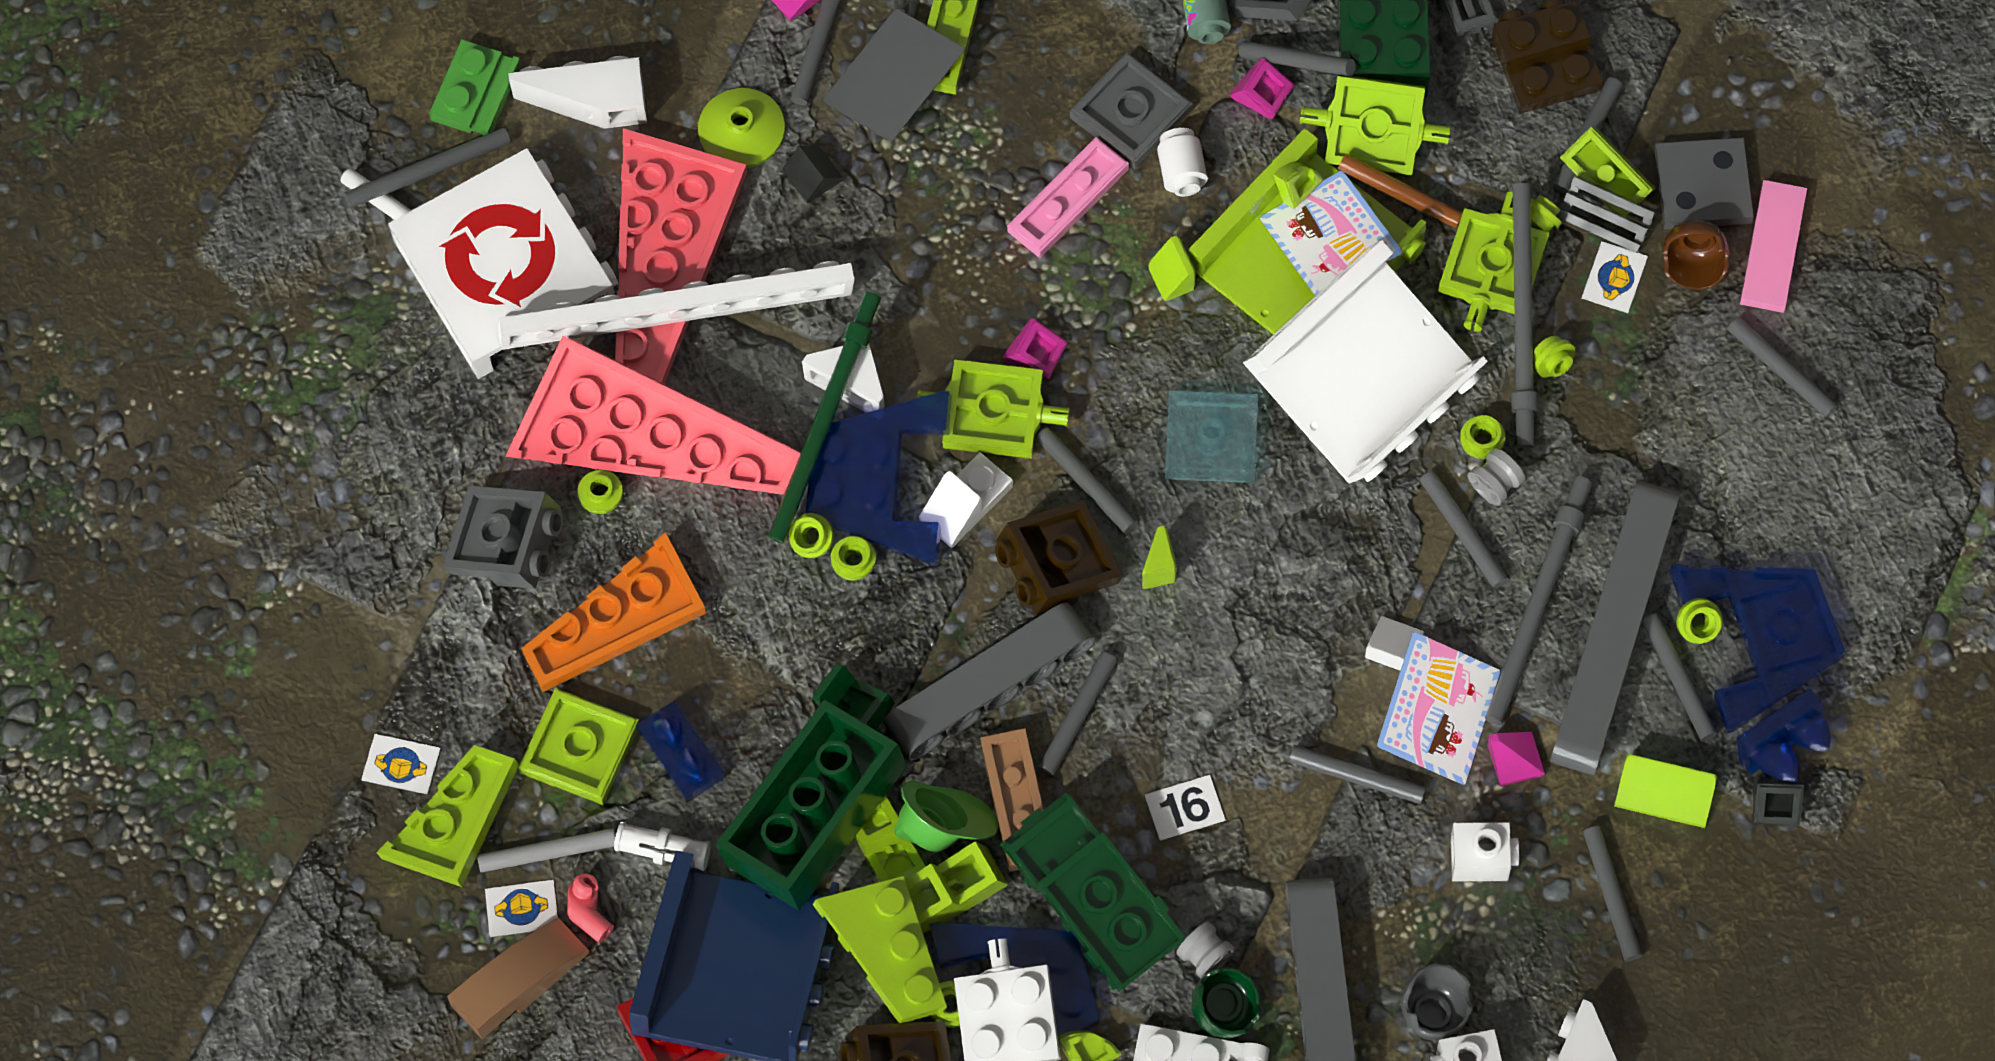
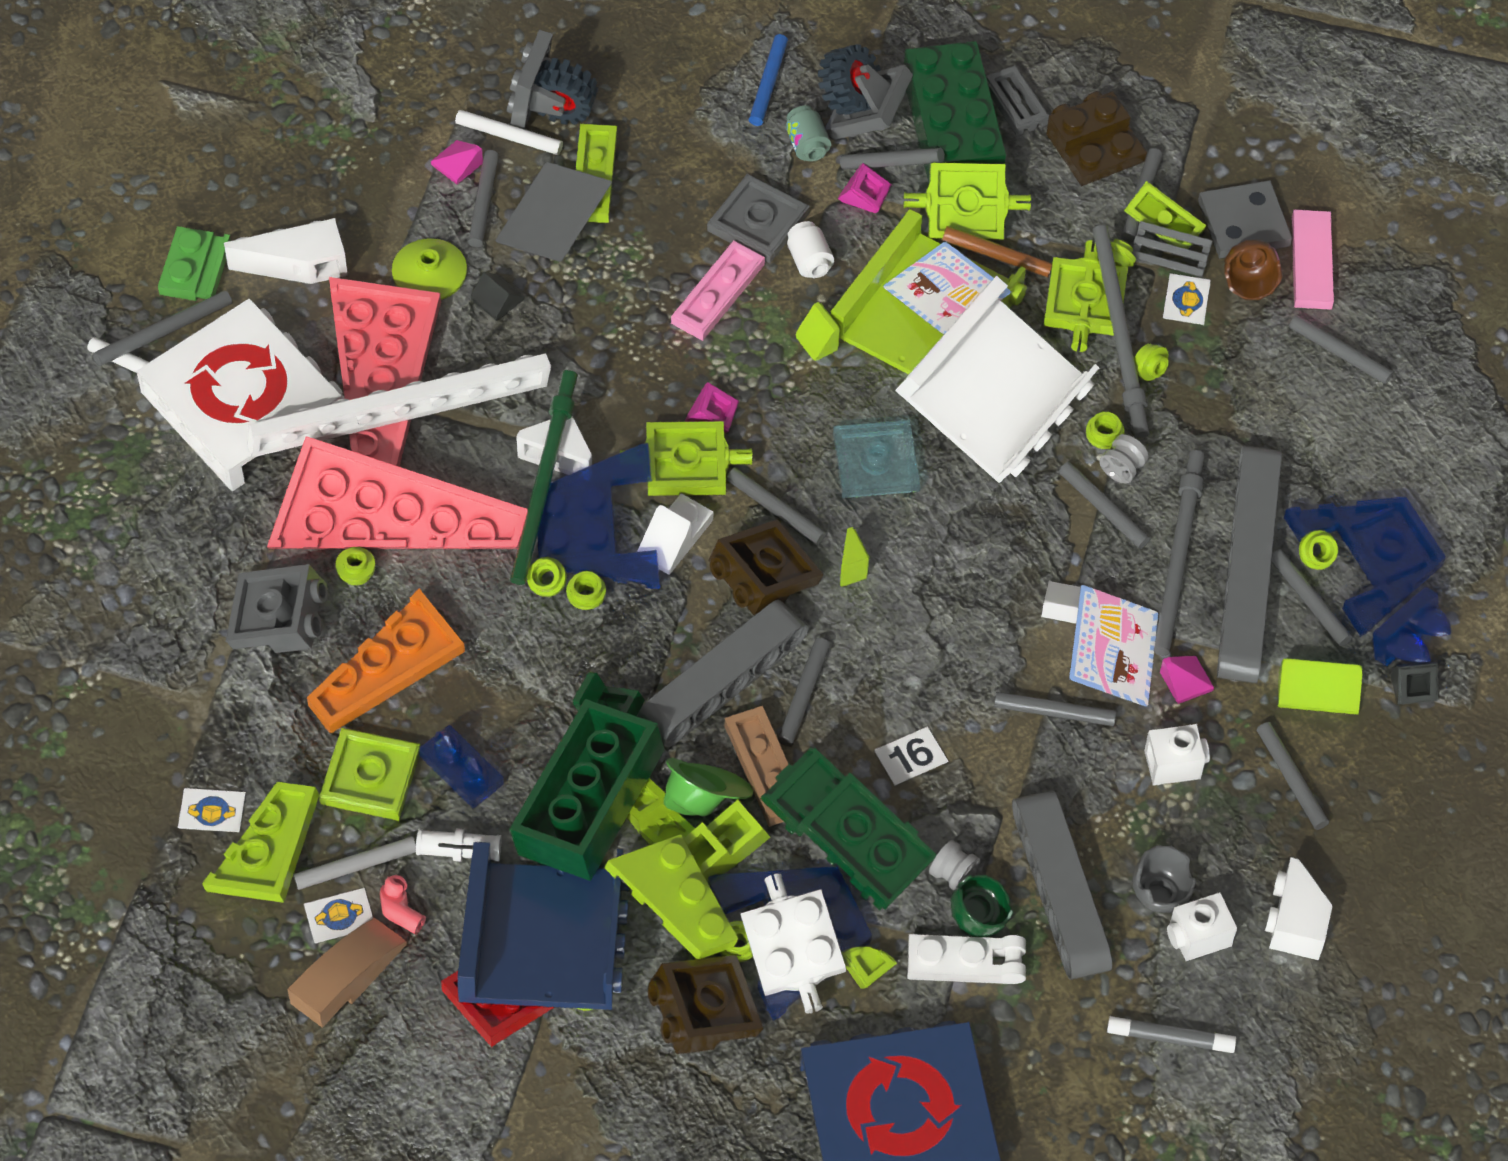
camera: 15 degrees left, 10 degrees down
lime tile [1273,162,1323,209] -> none

